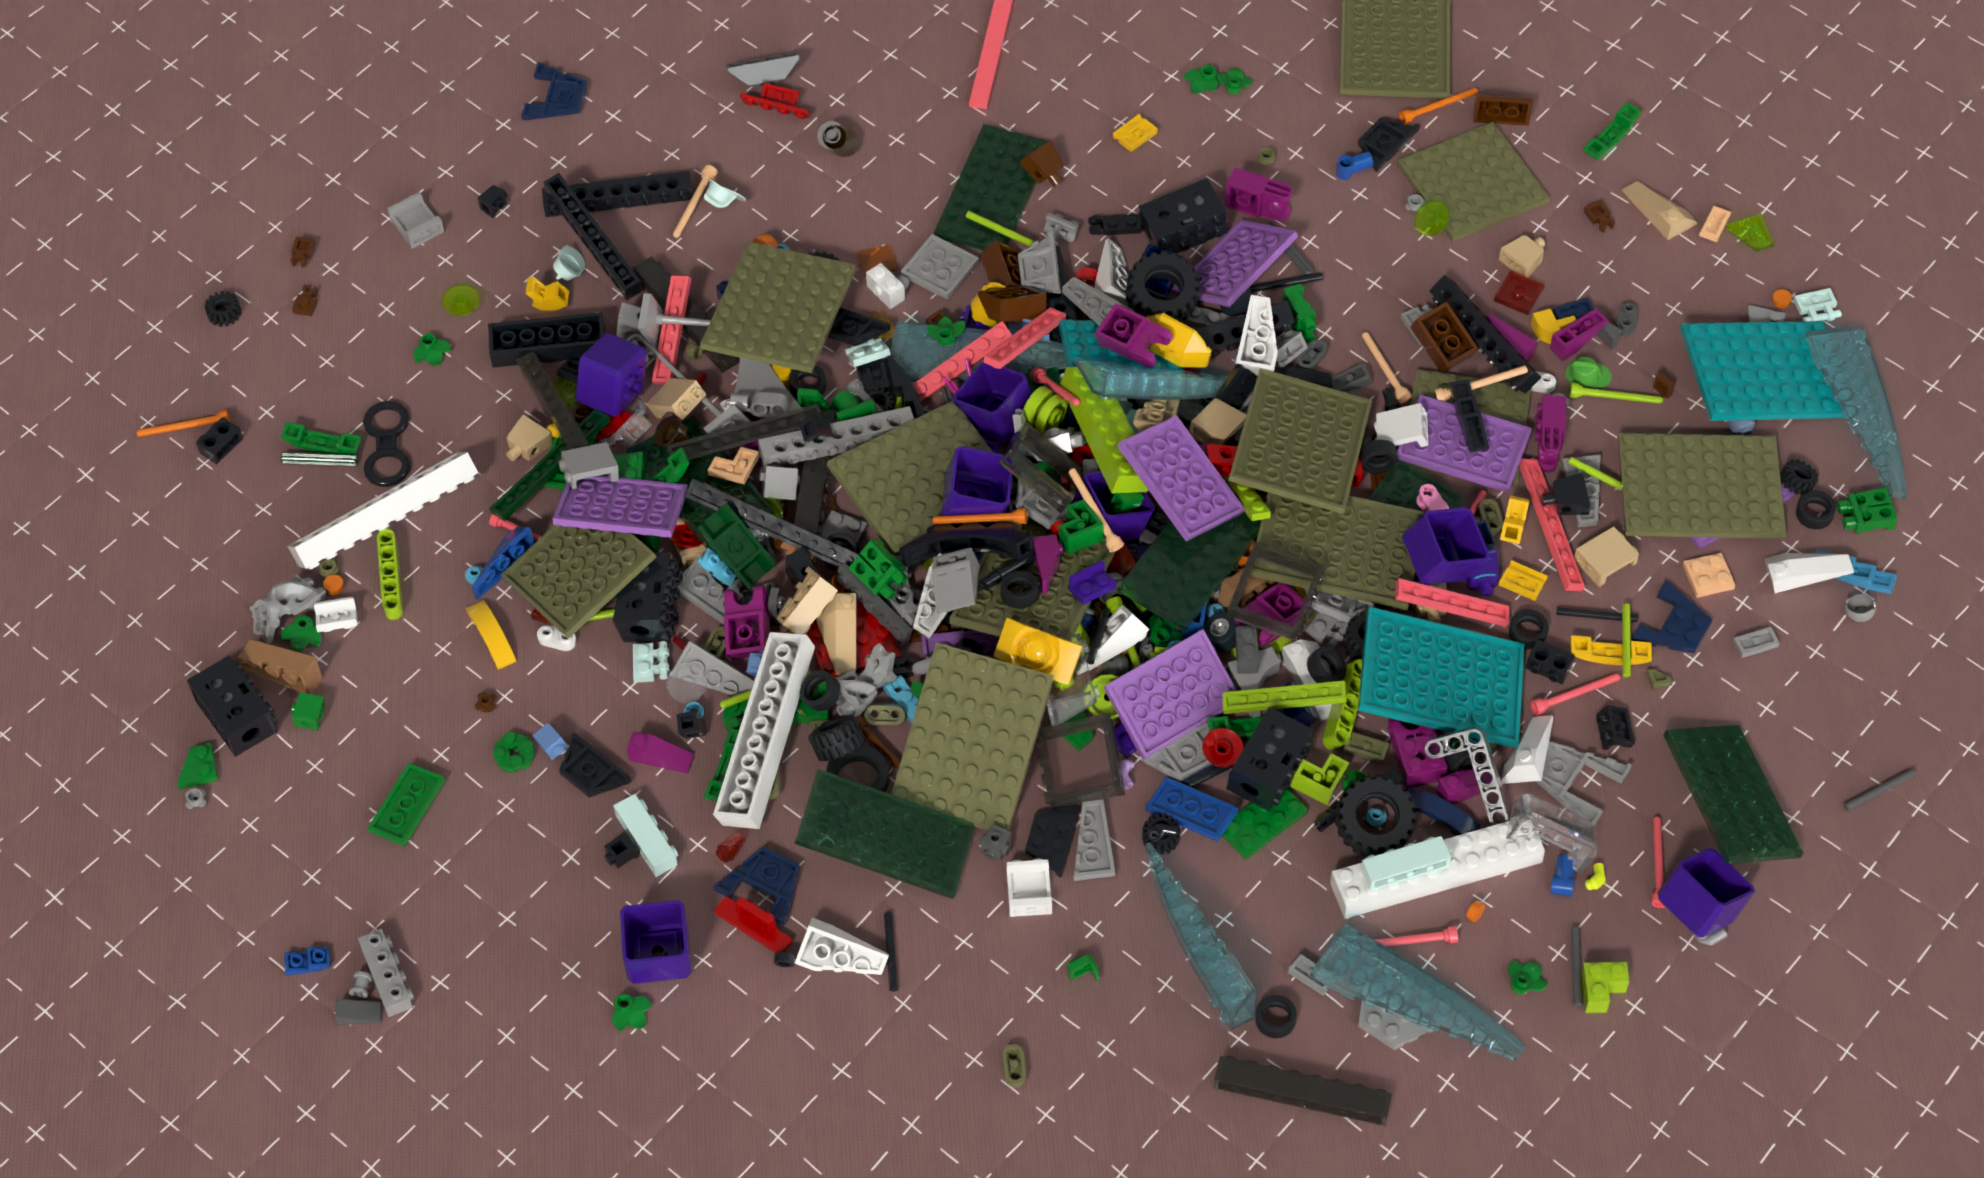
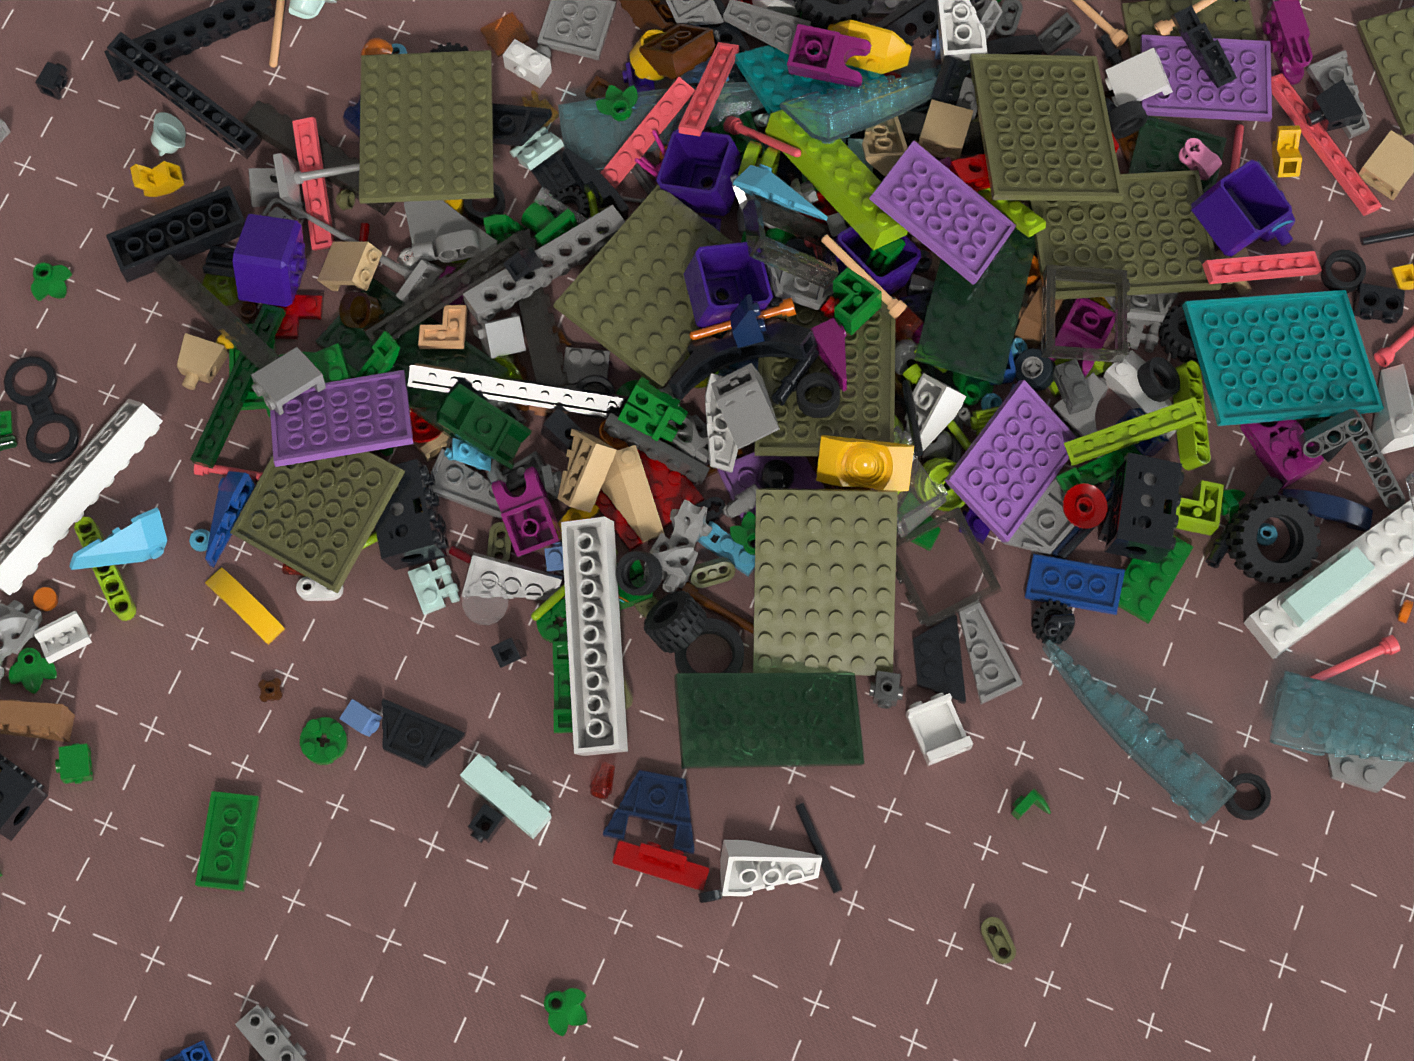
camera: 20 degrees left, 15 degrees up
olive plate [319,559,339,578] -> none
clear neon green dish [442,284,480,316] -> none
clear piece [599,399,653,450] -> none
dark purple plate [620,900,692,984] -> none
magenta slope [627,731,694,773] -> none
medium azure plate [684,702,704,718] -> none
dark purple bracket [1069,560,1116,605] -> none
lavender arm [1116,759,1134,790] -> none
clear smoke brick [1214,1056,1392,1126] -> none
light grey plate [1288,954,1336,996] -> none
olive plate [1343,732,1389,764] -> none
magenta slope [1436,769,1502,805] -> none
olive plate [1478,499,1504,536] -> none
yellow plate [1499,560,1548,601] -> none
lime bar [1567,456,1622,491] -> none
none -> medium azure wedge [69,507,167,570]
none -> dark blue slope [730,294,767,348]
none -> medium azure wedge [733,164,828,221]

